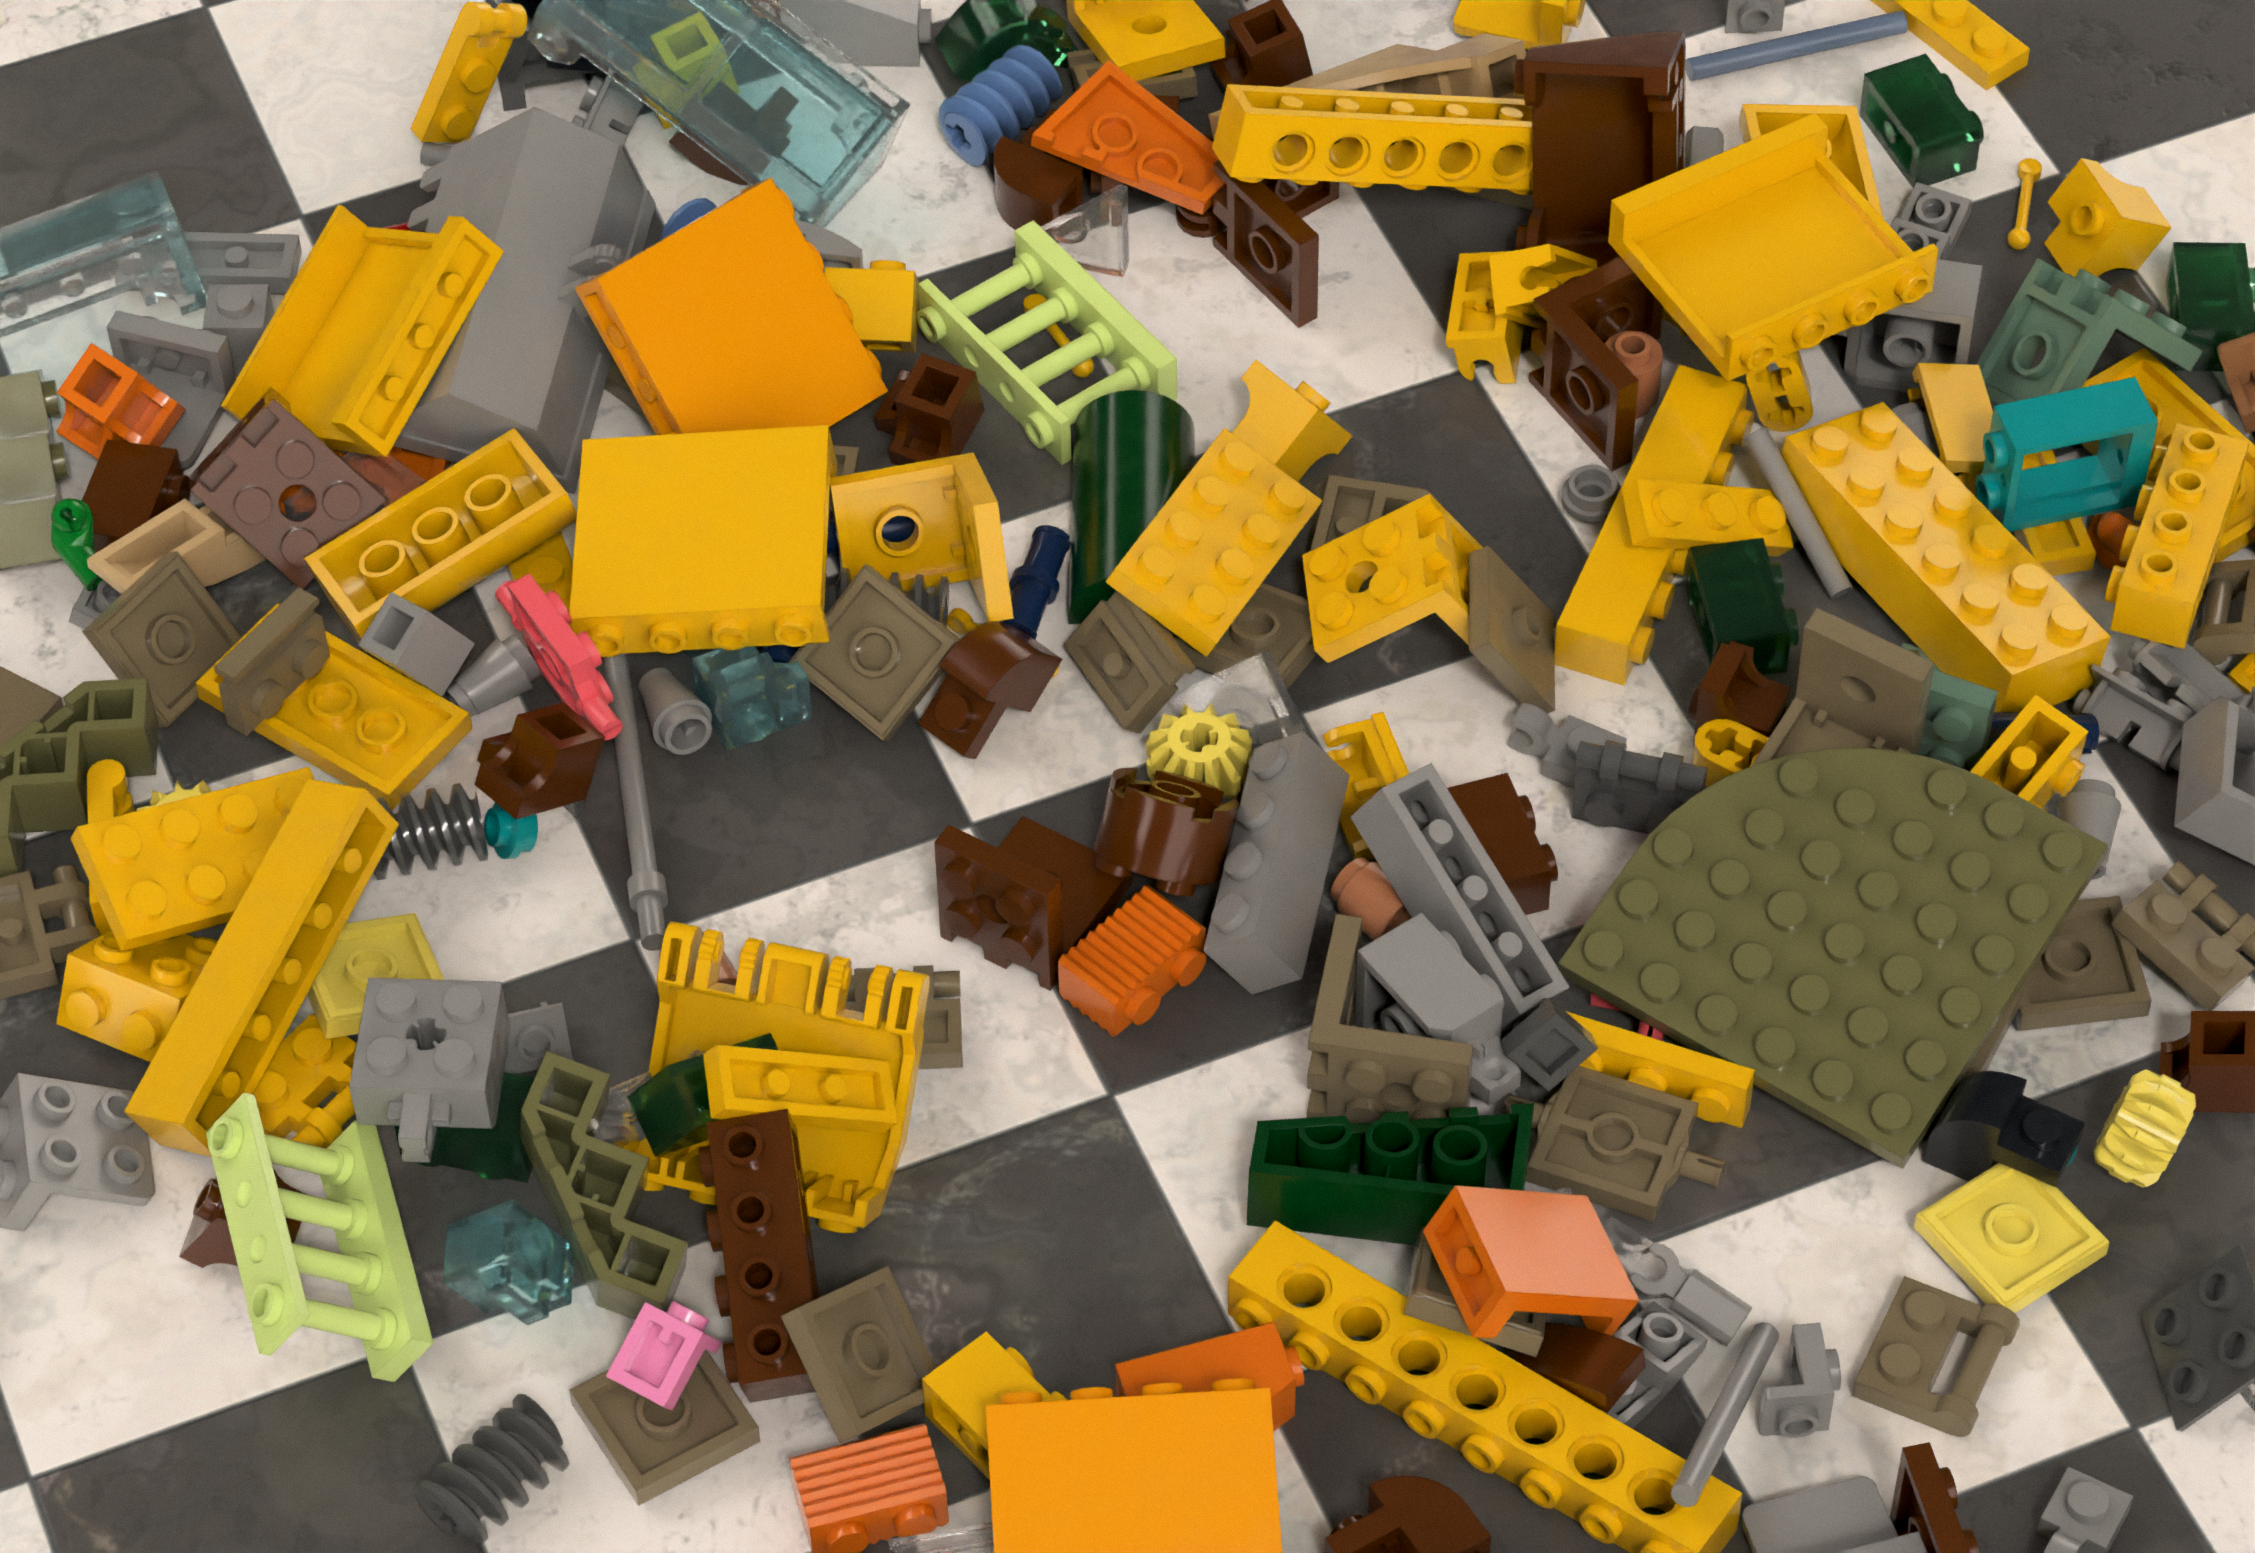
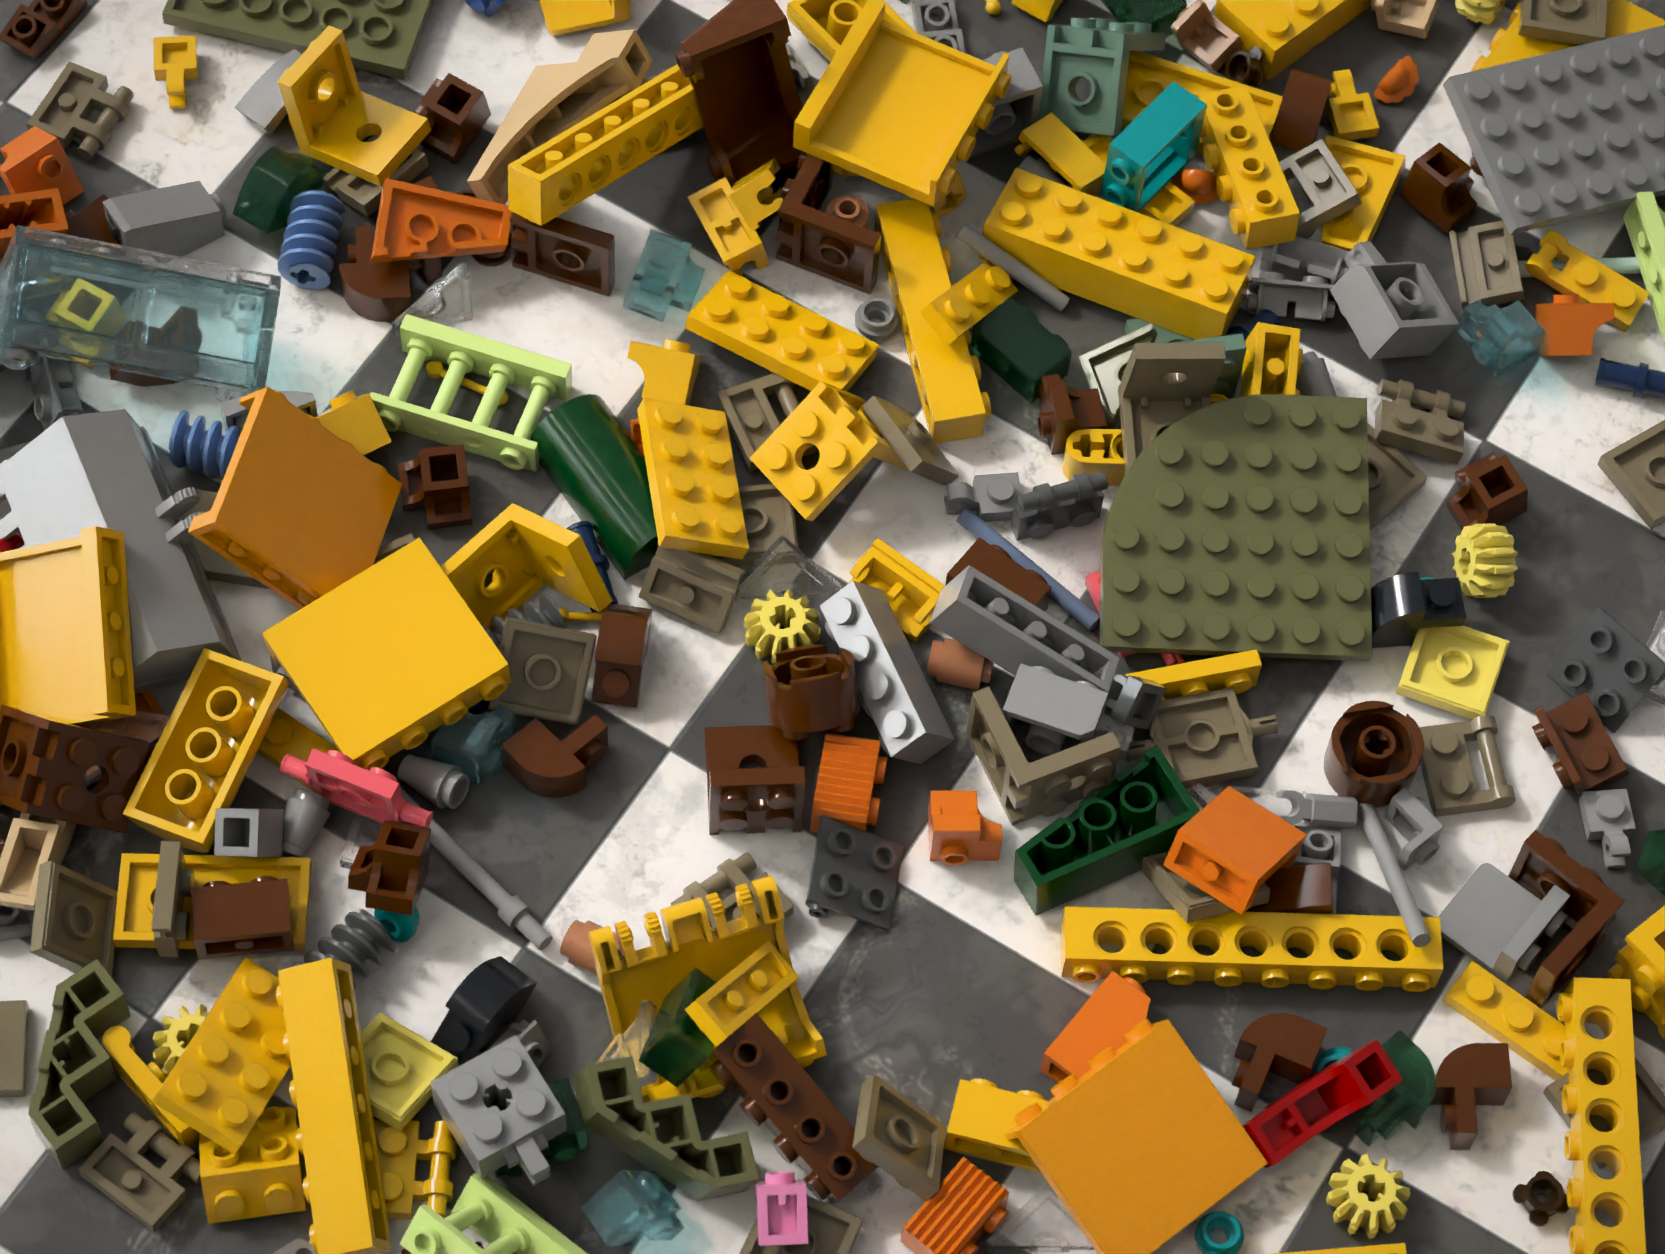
camera: 40 degrees left, 10 degrees up
none -> reddish brown brick [191,876,294,960]
none -> black brick [431,956,537,1065]
none -> reddish brown brick [501,714,608,798]
none -> clear light blue brick [622,229,705,322]
none -> yellow plate [685,270,879,391]
none -> dark grey hinge [805,815,904,931]
none -> orange brick [928,791,1002,865]
none -> sand blue bar [957,508,1100,631]
none -> reddish brown brick [1324,701,1424,808]
none -> reddish brown bracket [1532,693,1629,797]

